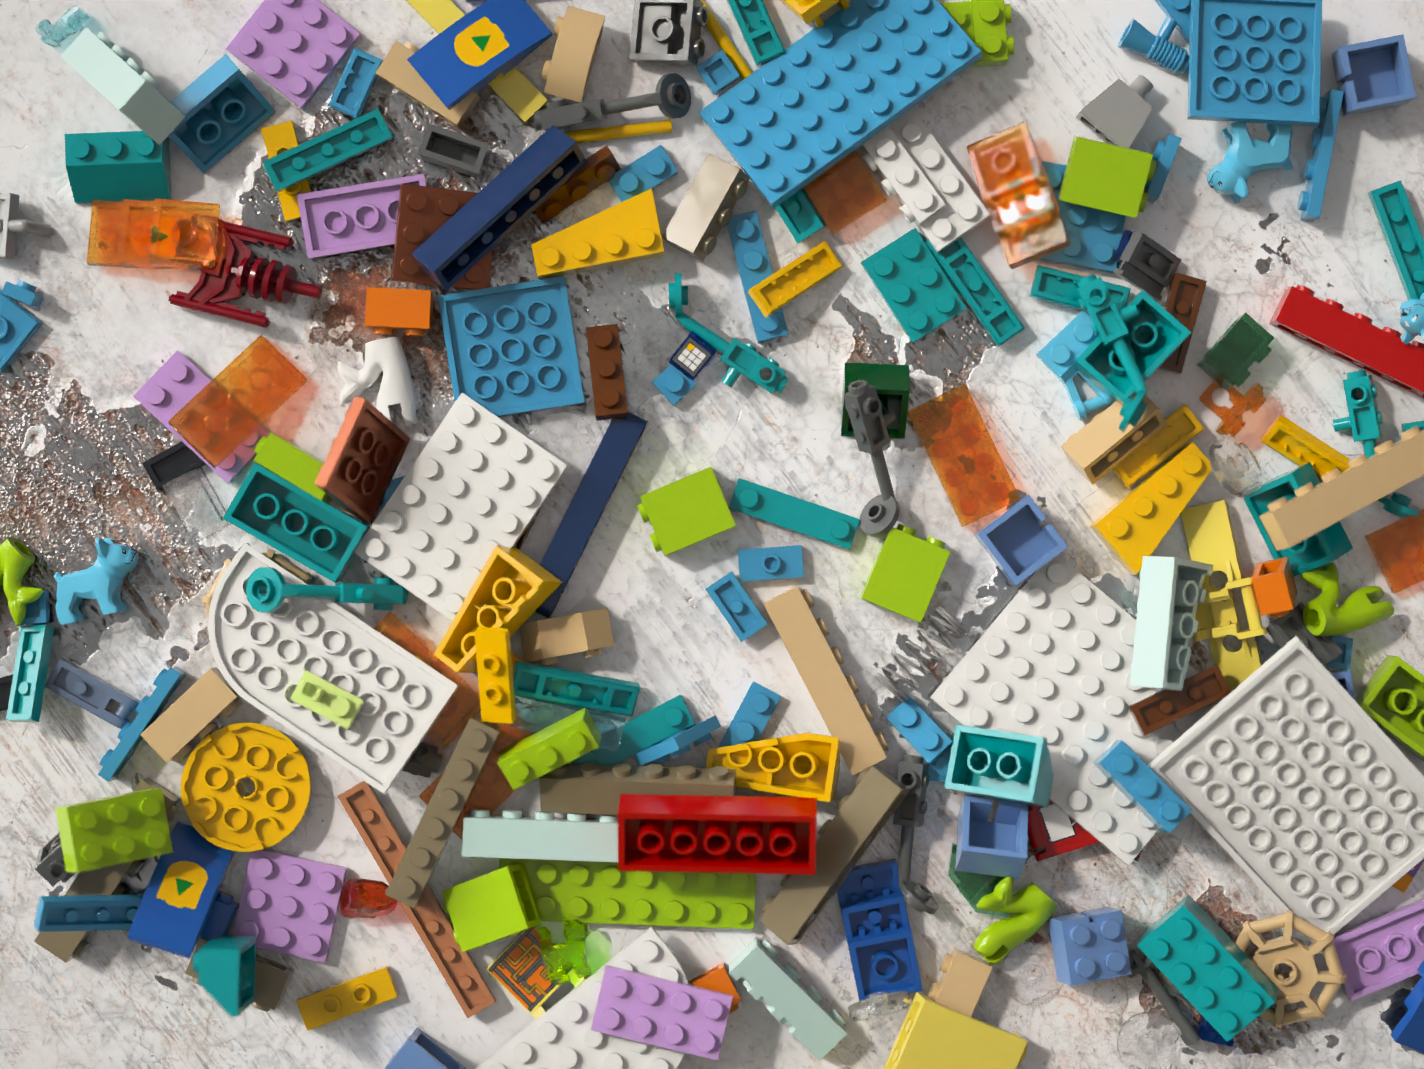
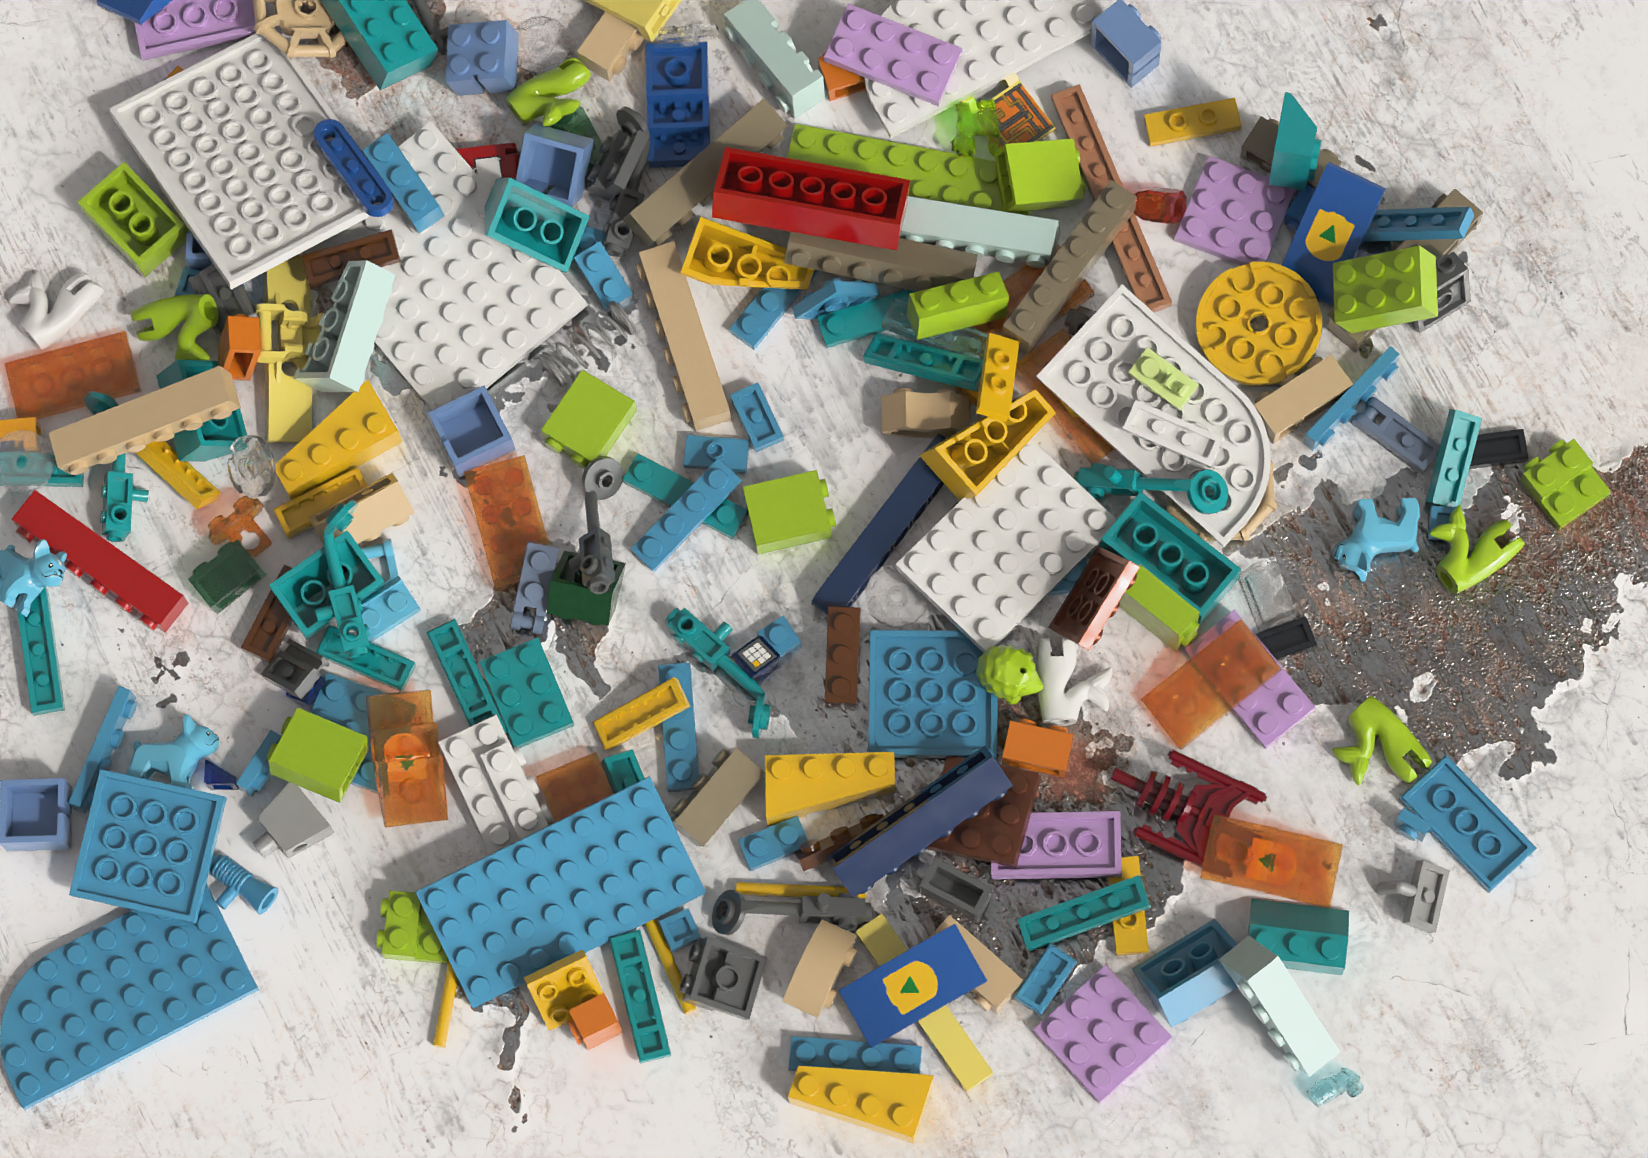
camera: 170 degrees left, 15 degrees down
none -> clear blue slope [204,760,239,790]
none -> blue plate [314,119,393,217]
none -> sand blue plate [510,541,559,635]
none -> dark grey plate [586,130,650,201]
none -> dark azure plate [631,458,742,572]
none -> lime animal [976,644,1043,705]
none -> white plate [1123,400,1224,468]
none -> lime piece [1332,696,1432,786]

